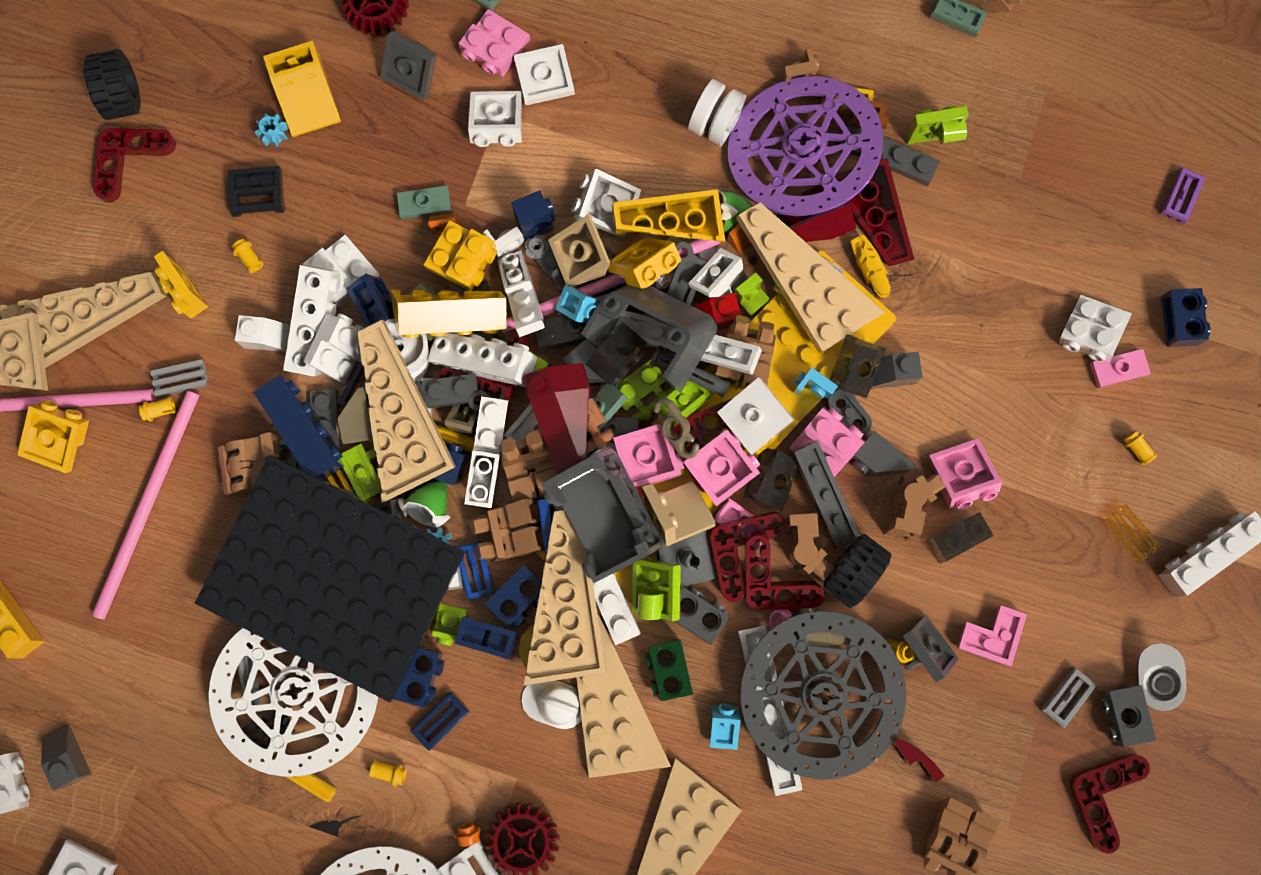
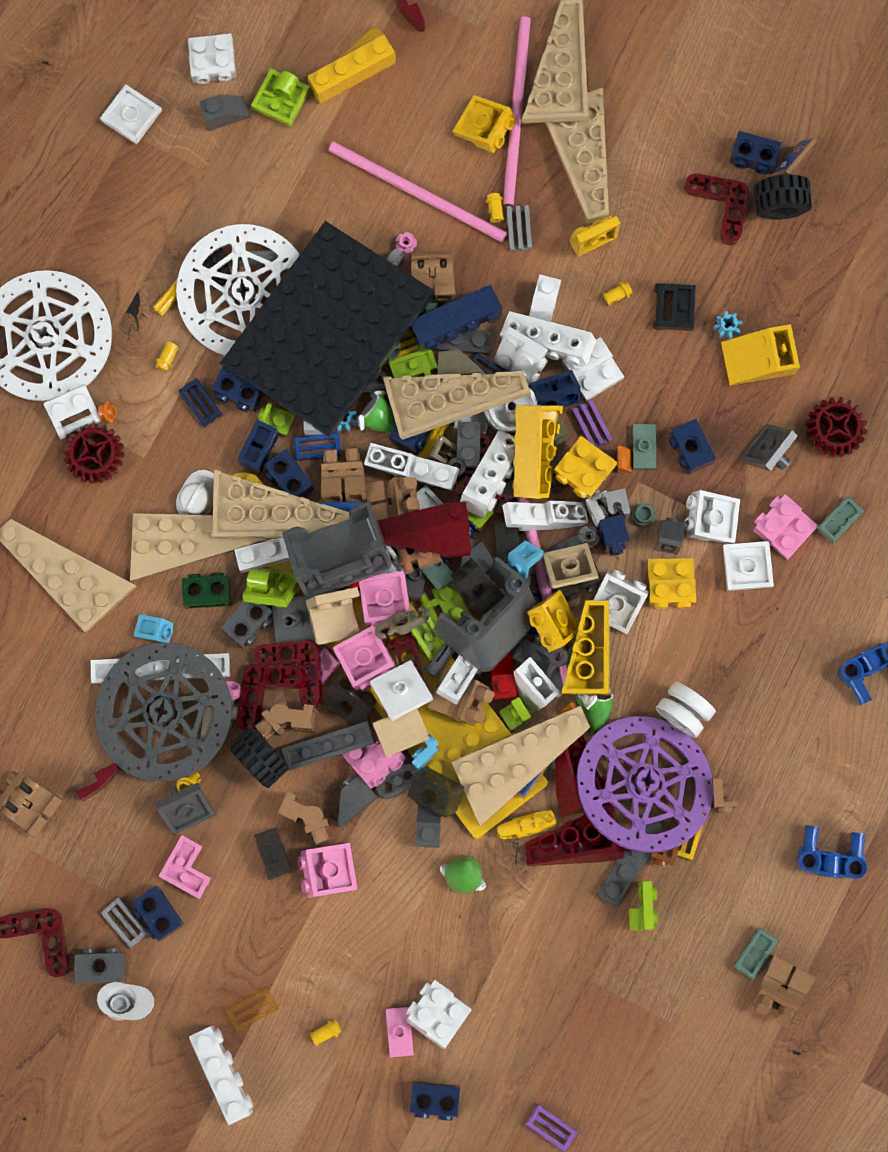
camera: 100 degrees right, 0 degrees up
none -> dark blue brick [133,886,185,941]
none -> lime plate [251,68,310,127]
none -> tan slope [372,709,430,757]
none -> light grey tile [386,249,405,267]
none -> bright pink plate [395,232,417,254]
none -> bright green hat [440,855,486,894]
none -> medium lavender tile [572,400,612,448]
none -> light grey hinge [599,489,630,522]
none -> sand green plate [632,503,655,526]
none -> yellow plate [647,558,696,609]
none -> dark grey slope [655,518,684,555]
none -> dark blue brick [668,419,716,474]
none -> dark blue brick [729,131,781,175]
none -> slope [770,138,817,177]

